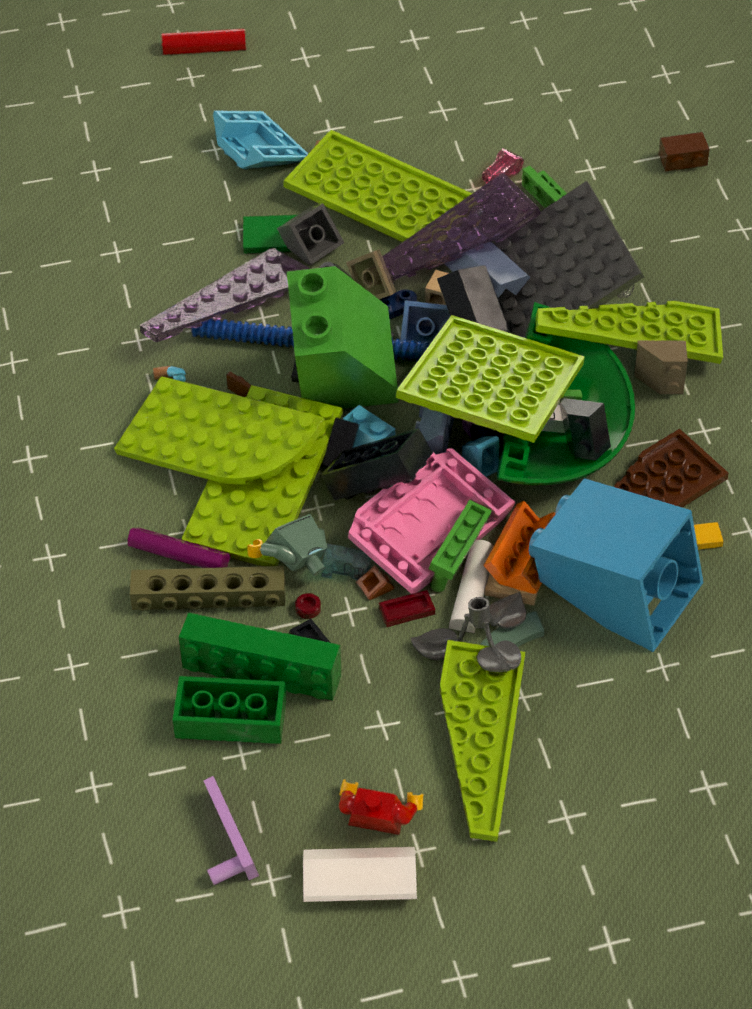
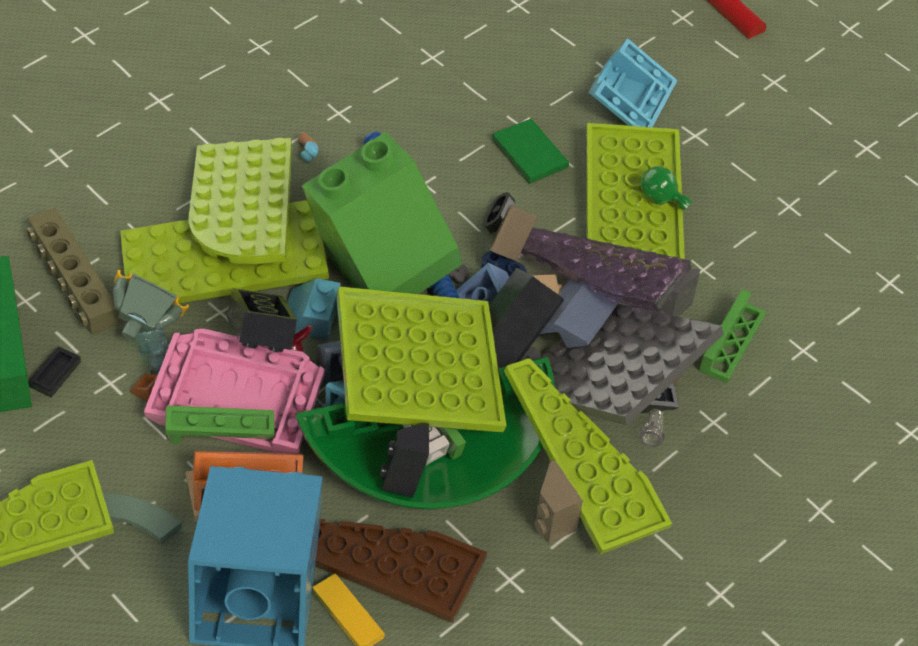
camera: 55 degrees right, 0 degrees up
magenta brick [128,527,231,568] -> none
wing [140,248,310,343] -> none
dark grey slope [277,203,344,265] -> none
dark red tile [295,593,321,619] -> none
black tile [322,417,360,466] -> none
dark red tile [379,590,436,627] -> none
dark grey plant [411,592,526,672] -> none
white brick [449,540,494,633] -> none
clear pink piece [482,148,524,188] -> none
reddish brown brick [659,132,710,171] -> none
none -> green hair [640,166,692,210]

